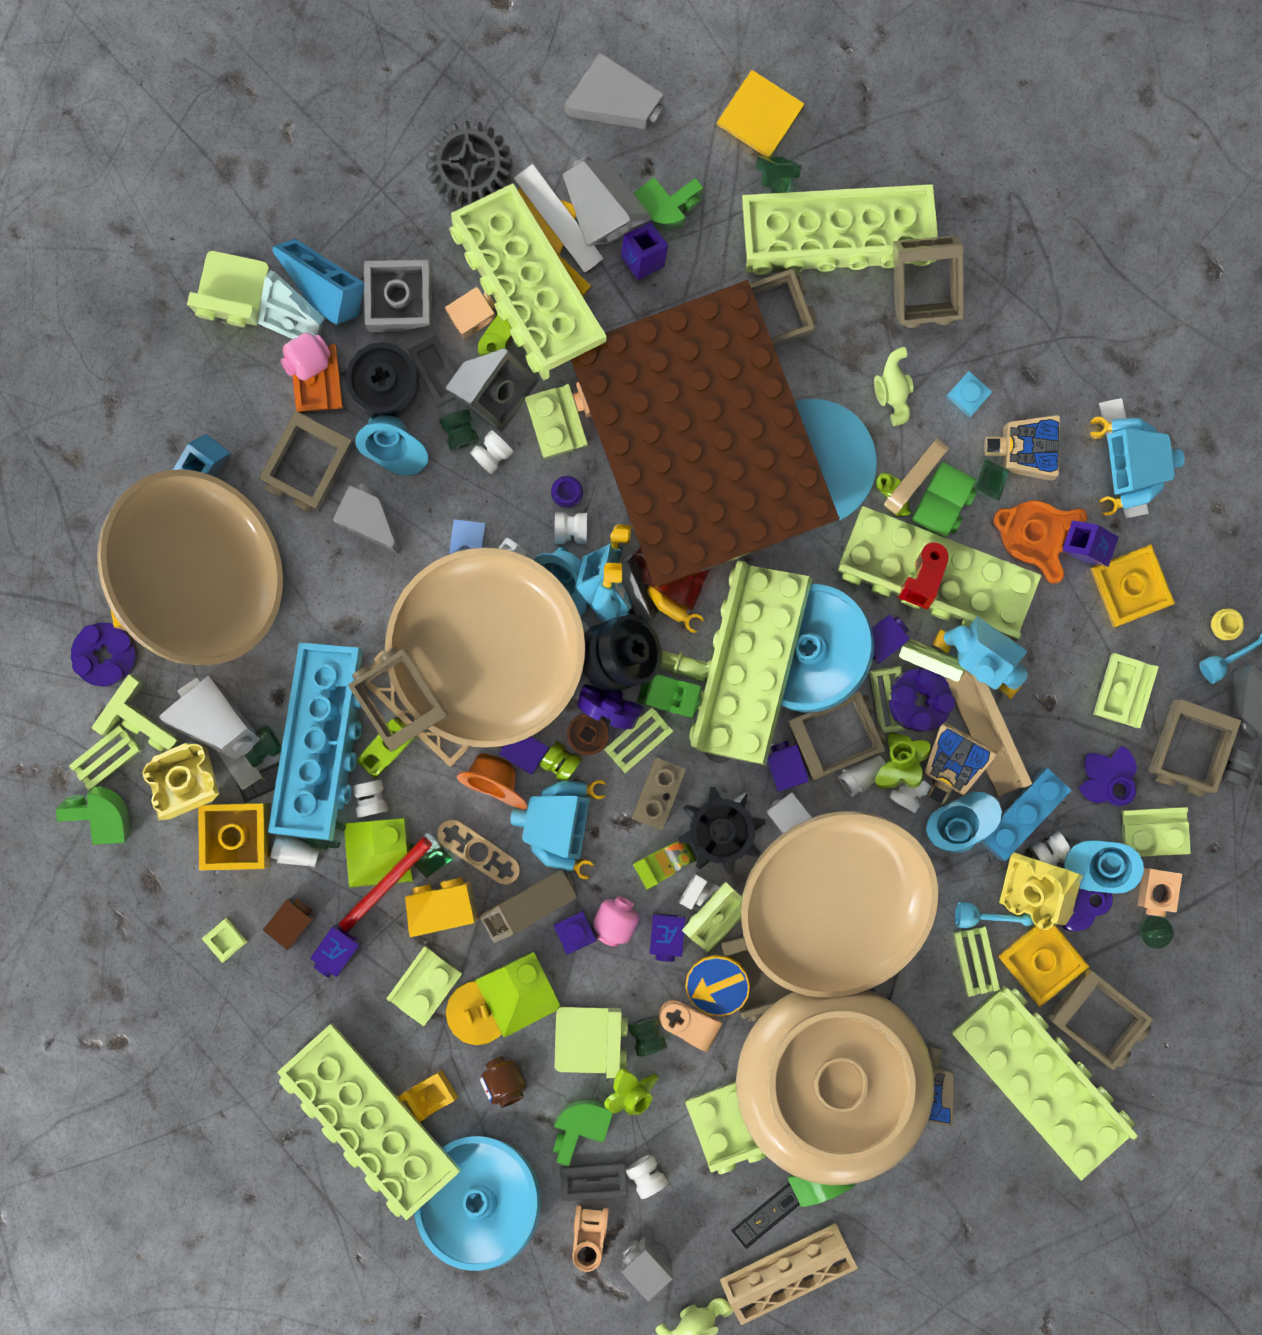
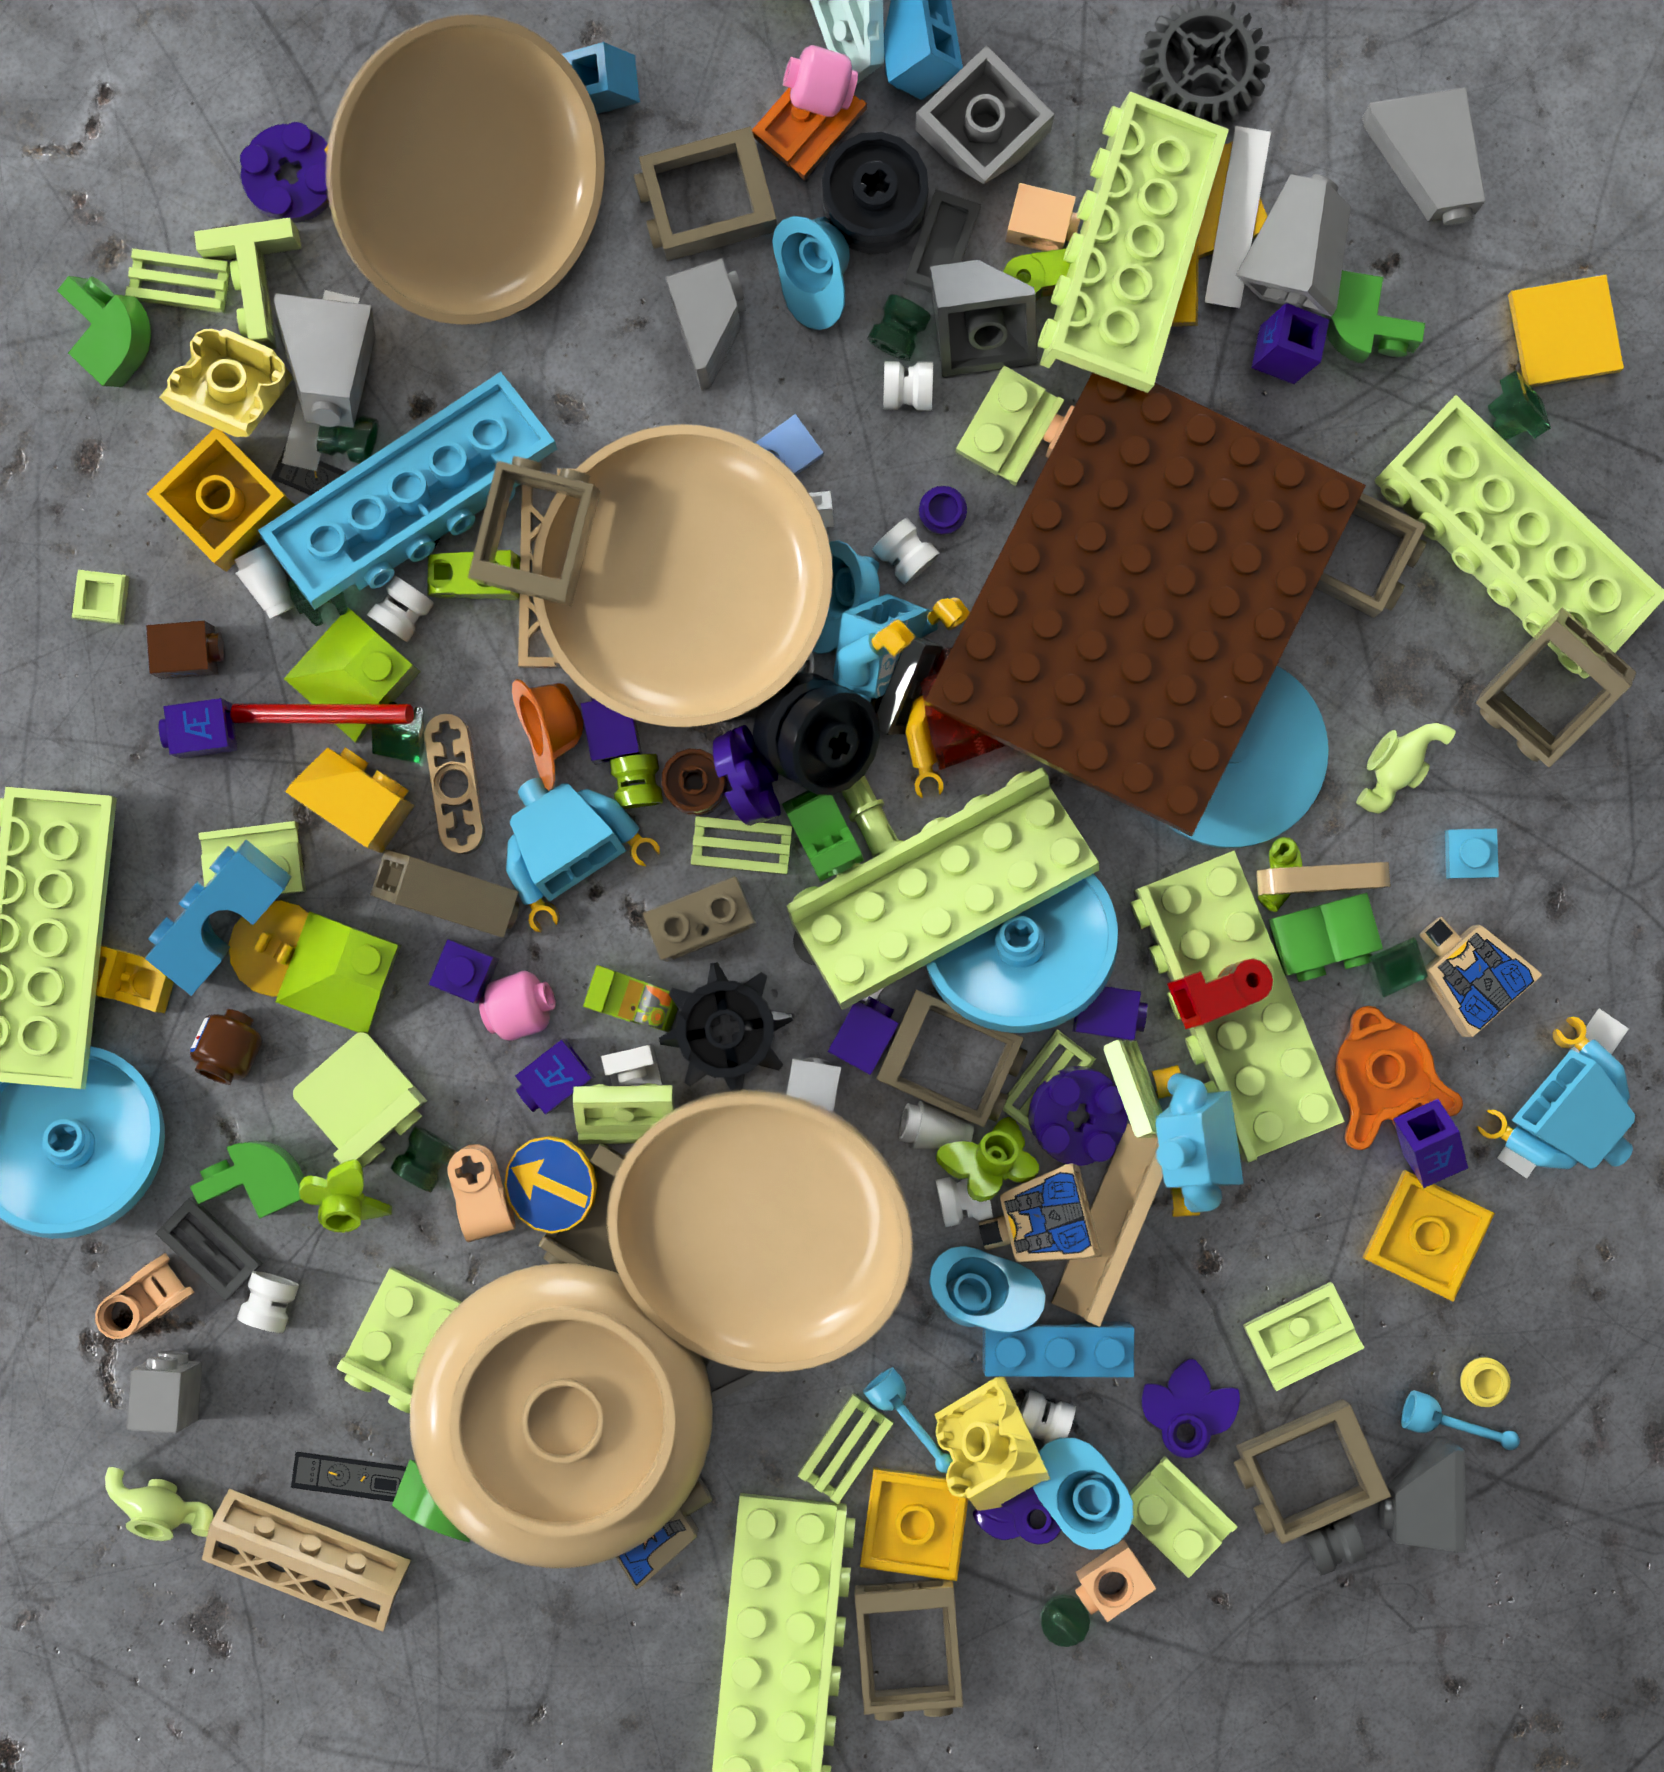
camera: 55 degrees right, 0 degrees up
none -> dark azure arch [145,839,292,996]

